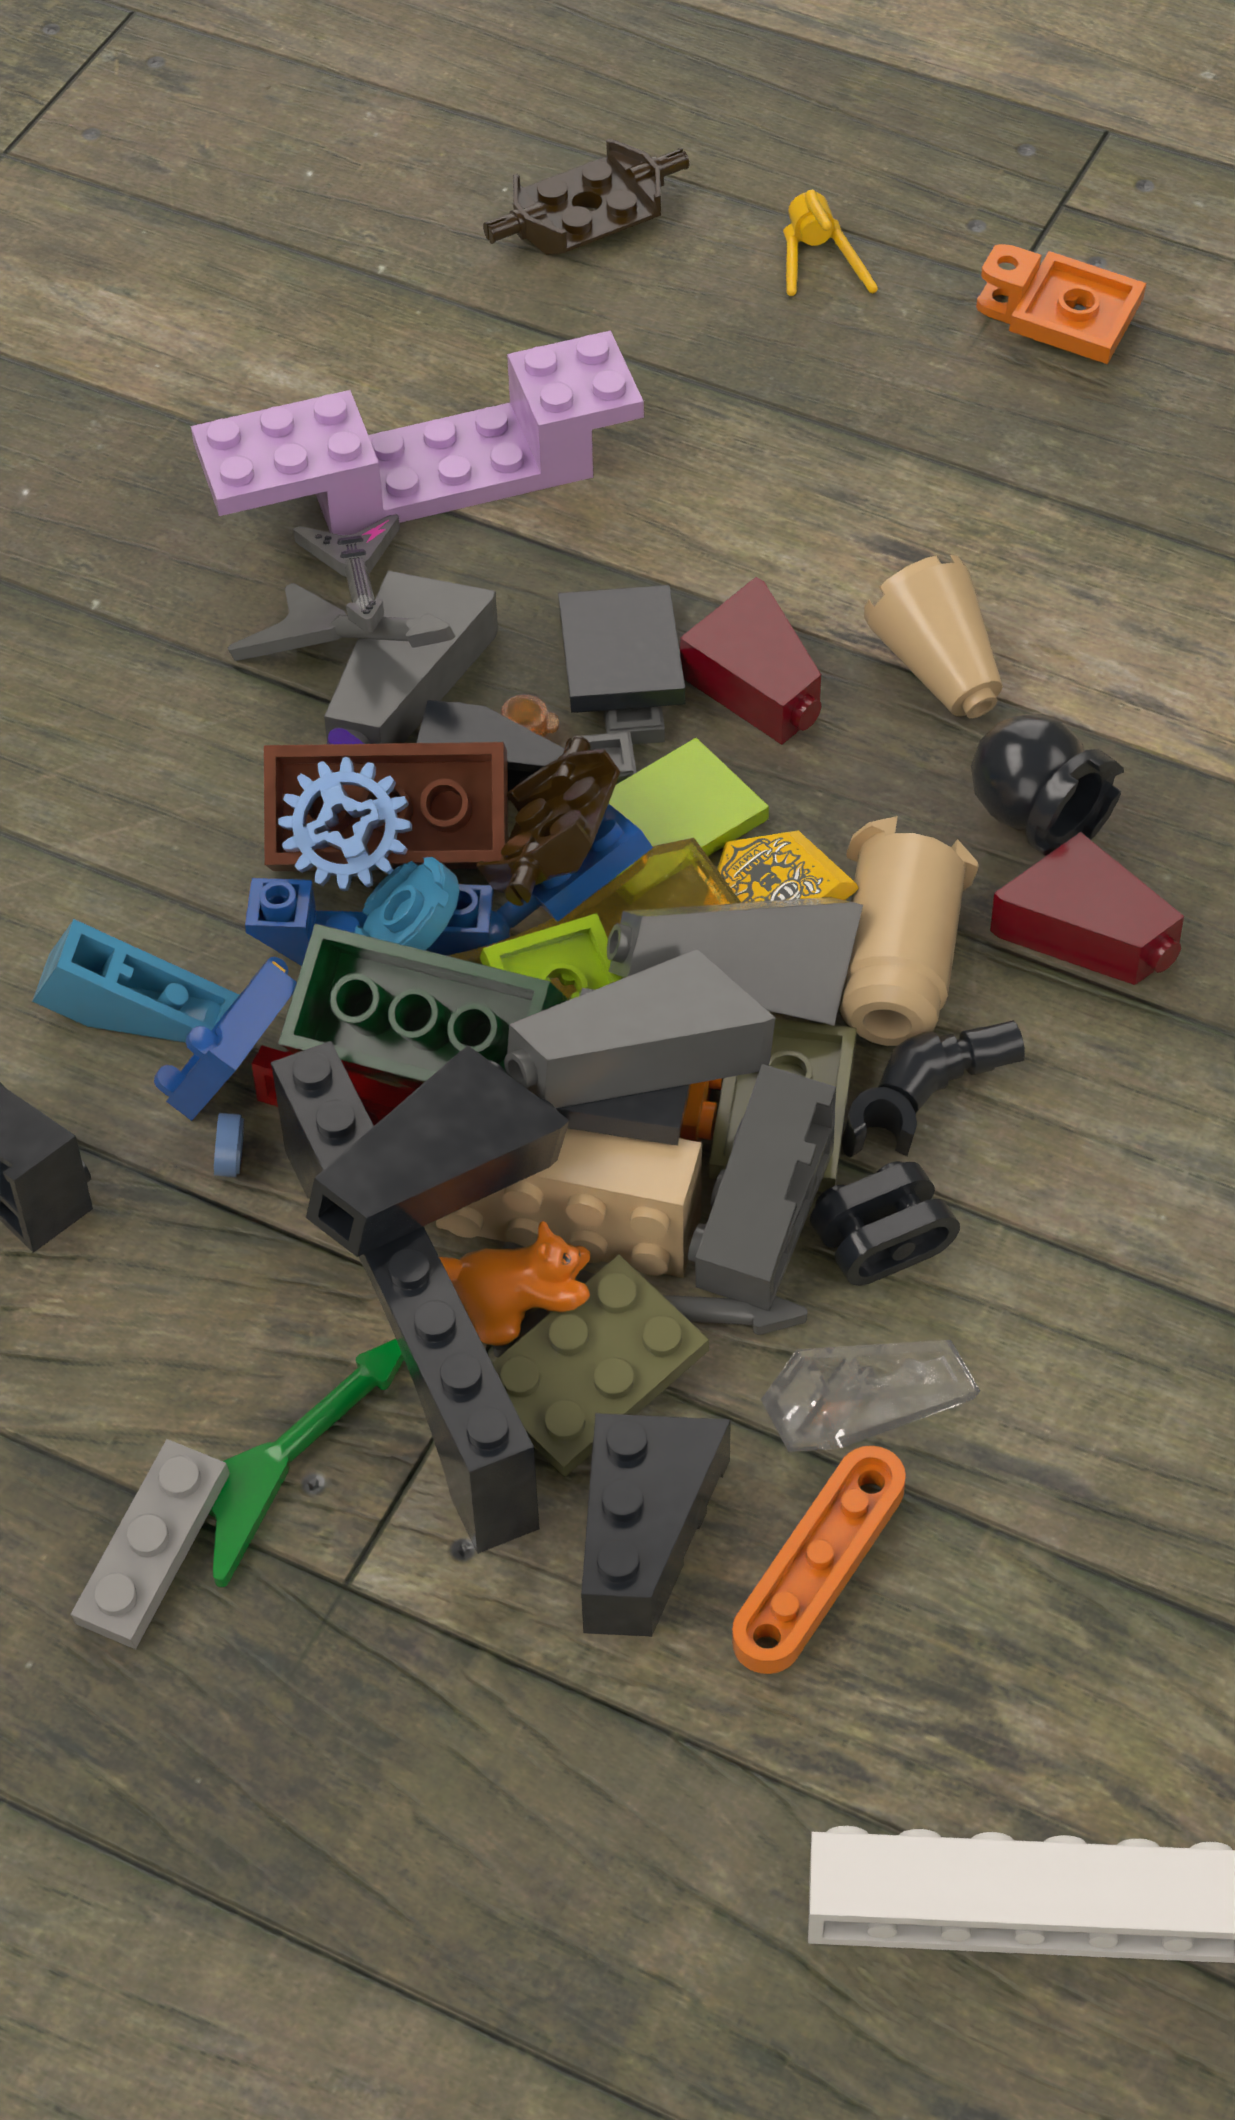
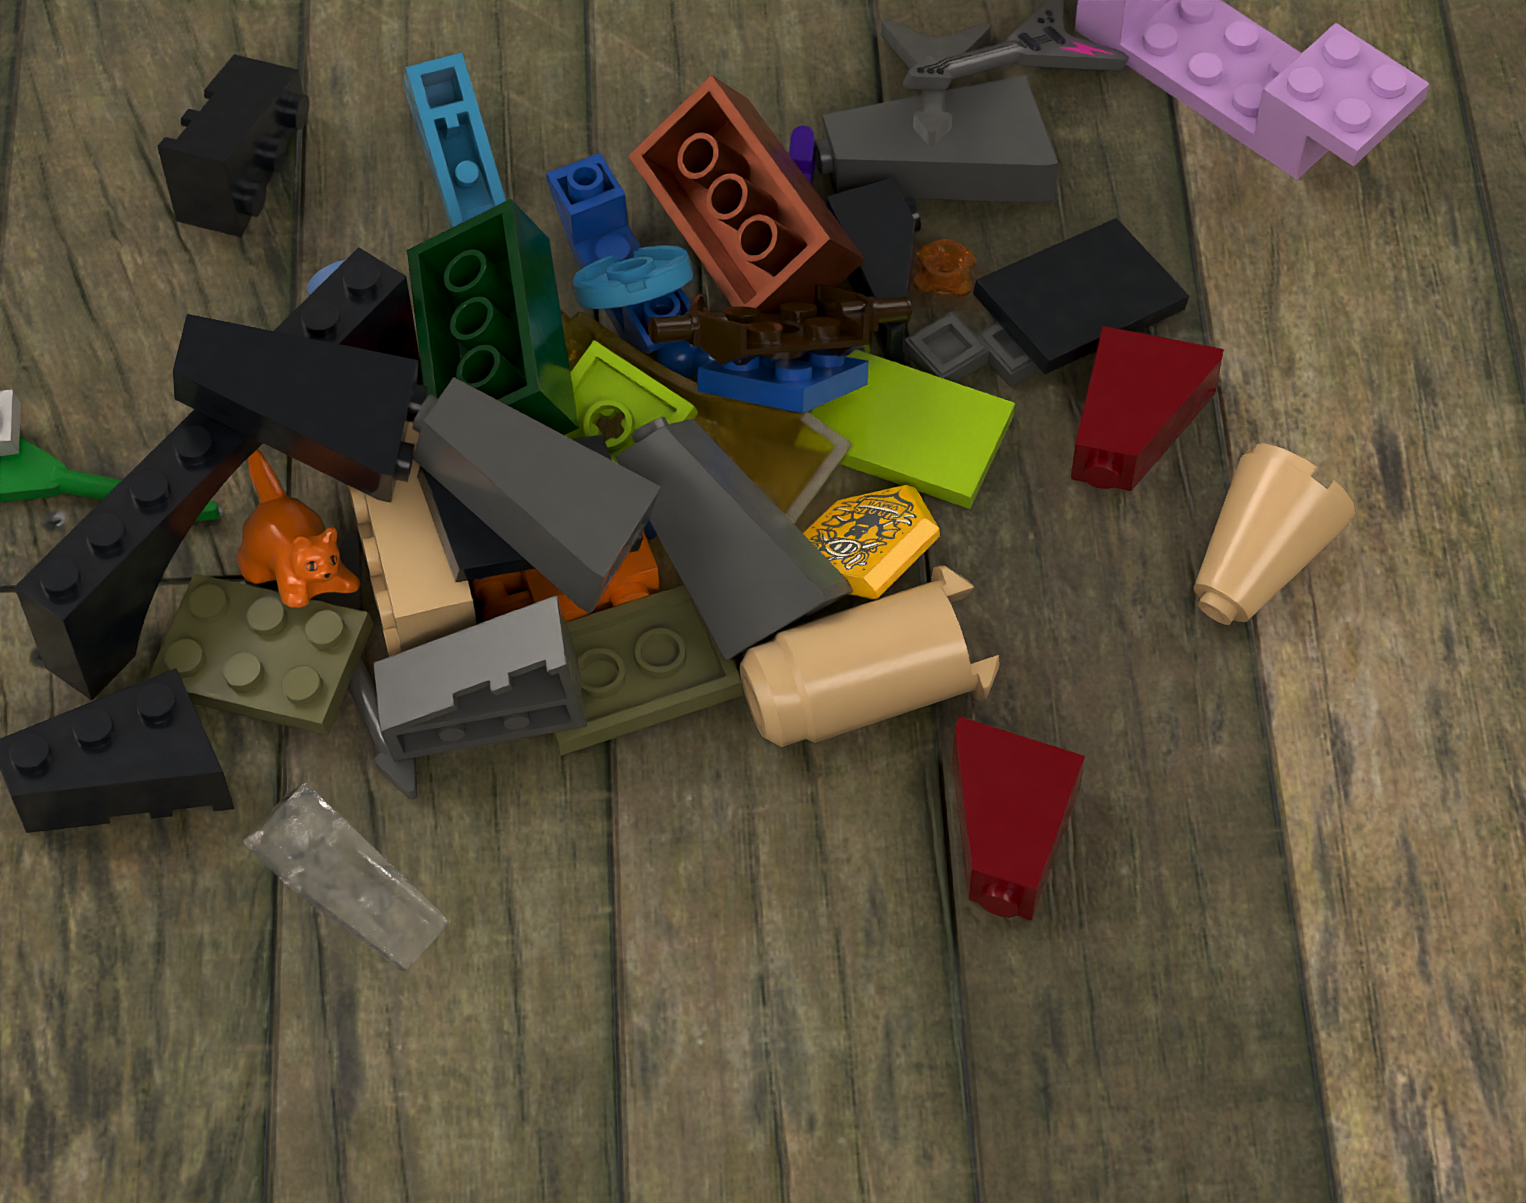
camera: 60 degrees right, 5 degrees up
blue piece [154,957,297,1121] -> none
light blue gear [278,757,412,891] -> none
orange plate [732,1446,906,1674] -> none
black brick [810,1161,960,1286] -> none
black piece [842,1020,1025,1158] -> none
black tile [971,714,1124,856] -> none

